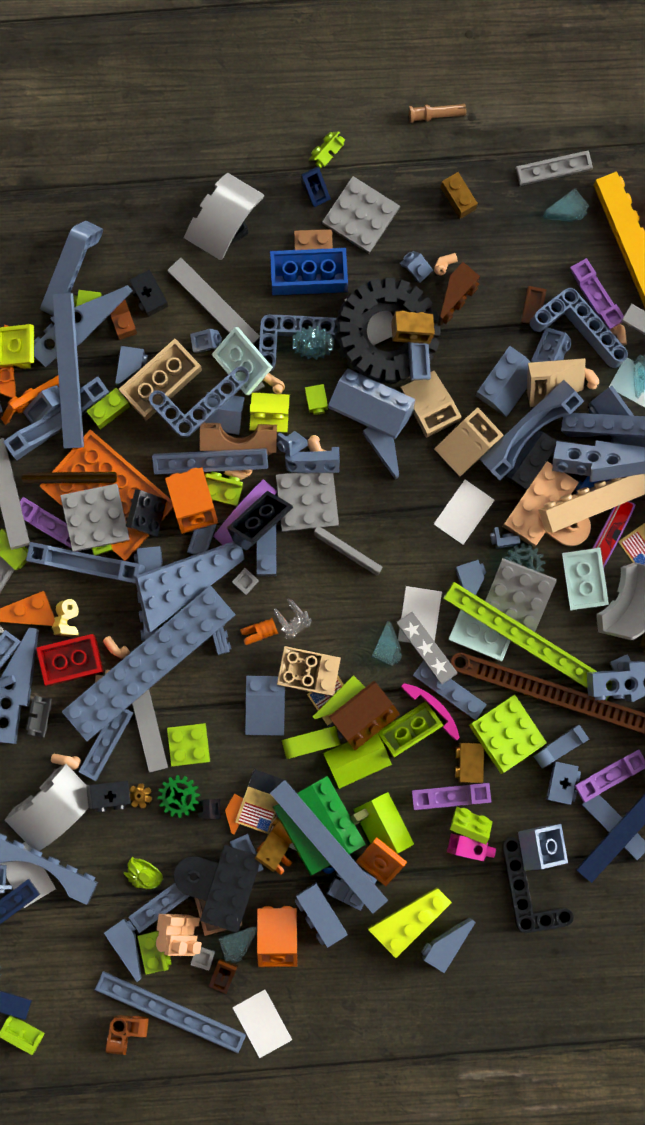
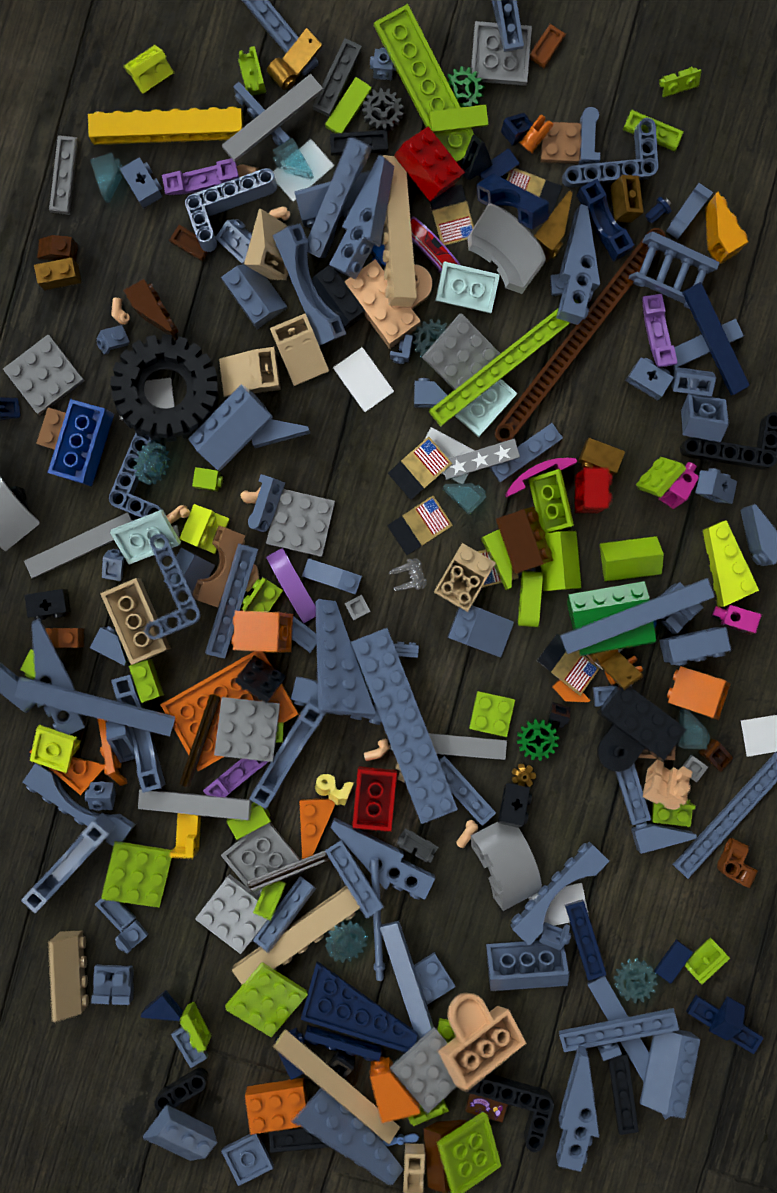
camera: 70 degrees left, 5 degrees up
lime hat [124,857,163,889] -> none
black slope [227,491,294,550] -> none
orange hinge [240,618,278,645] -> none
sand blue bracket [277,431,308,457] -> none
light grey tile [314,526,382,576] -> none
olive tile [350,808,369,825] -> none
orange plate [356,837,407,886] -> none
pearl gold brick [391,311,435,344] -> none
sand blue tile [408,342,431,381] -> none
medium lavender slope [412,783,491,810] -> none
lime plate [469,695,547,774] -> none
sand blue leg [533,725,589,768] -> none
none -> reddish brown slope [37,235,78,262]
none -> sand blue brick [120,157,162,208]
none -> sticker [387,496,453,555]
none -> sticker [388,437,452,500]
none -> red brick [575,468,612,513]
none -> sand blue brick [671,367,716,397]
none -> sand blue brick [695,468,737,504]
none -> dark pink torso [712,605,761,635]

